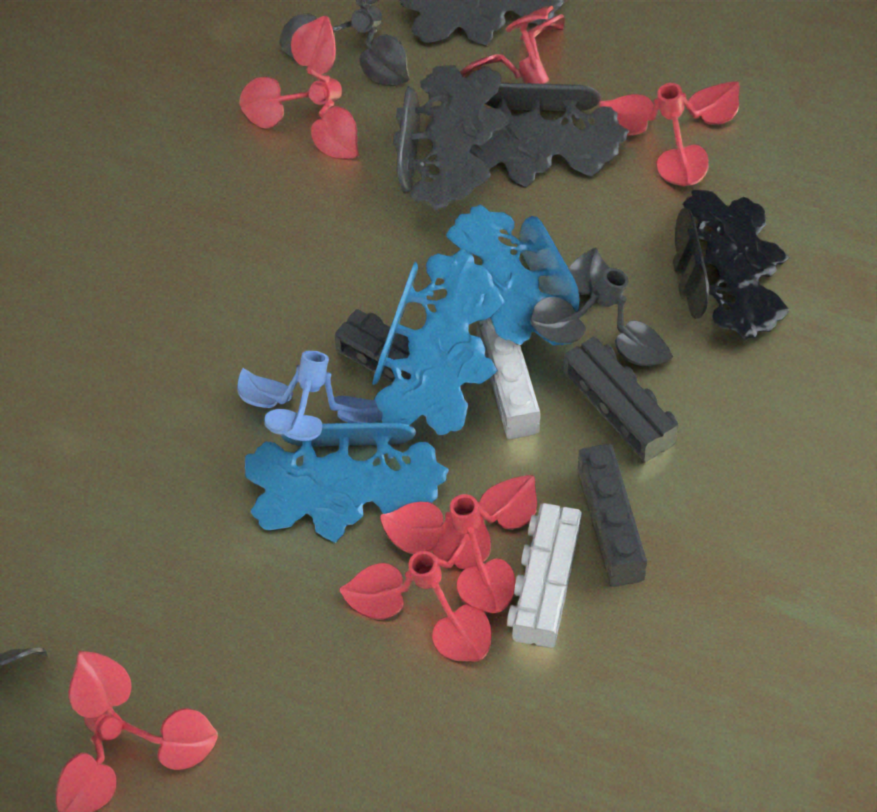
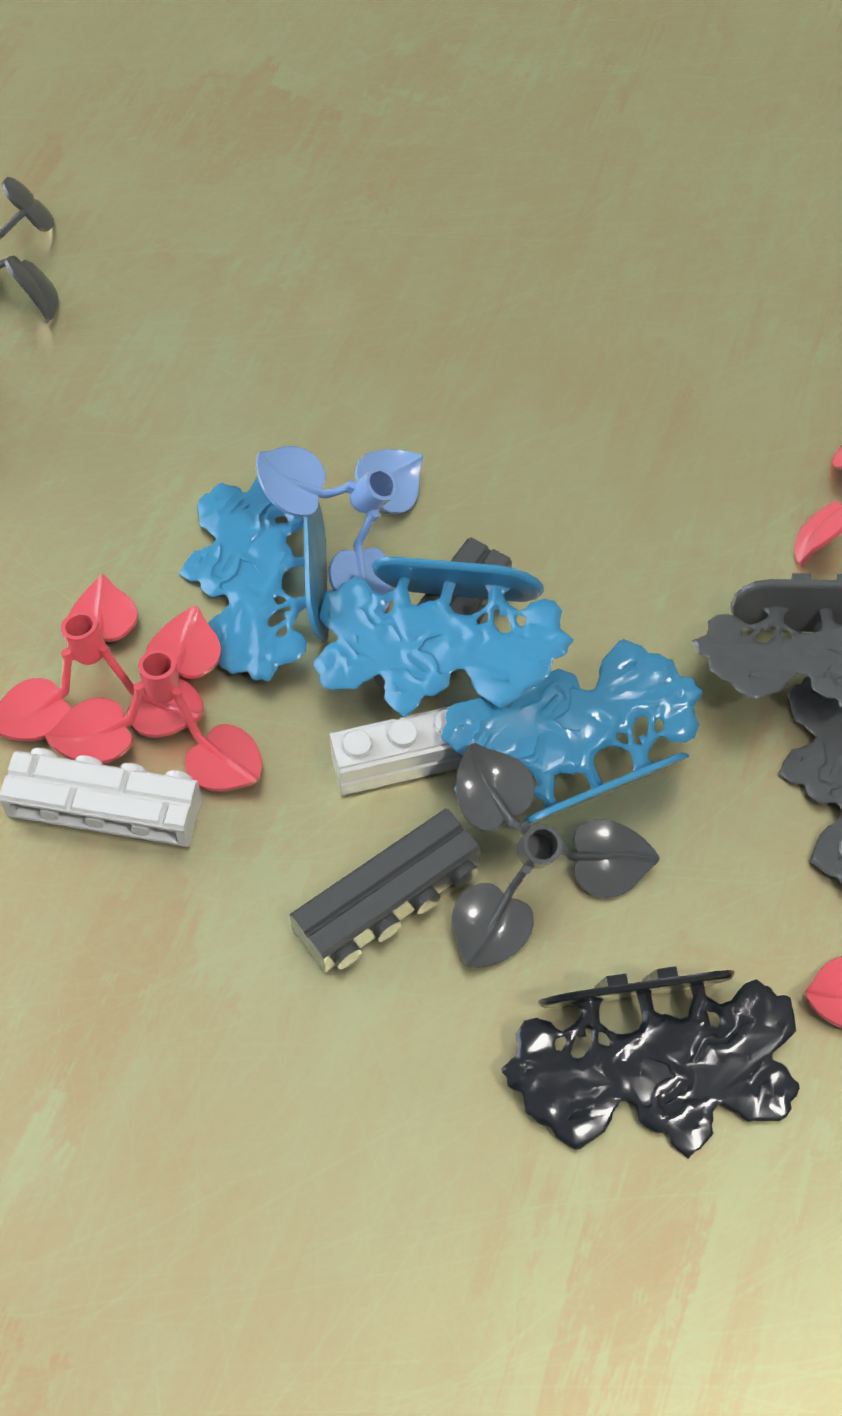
camera: 85 degrees right, 5 degrees up
dark grey brick [577,444,647,587] -> none

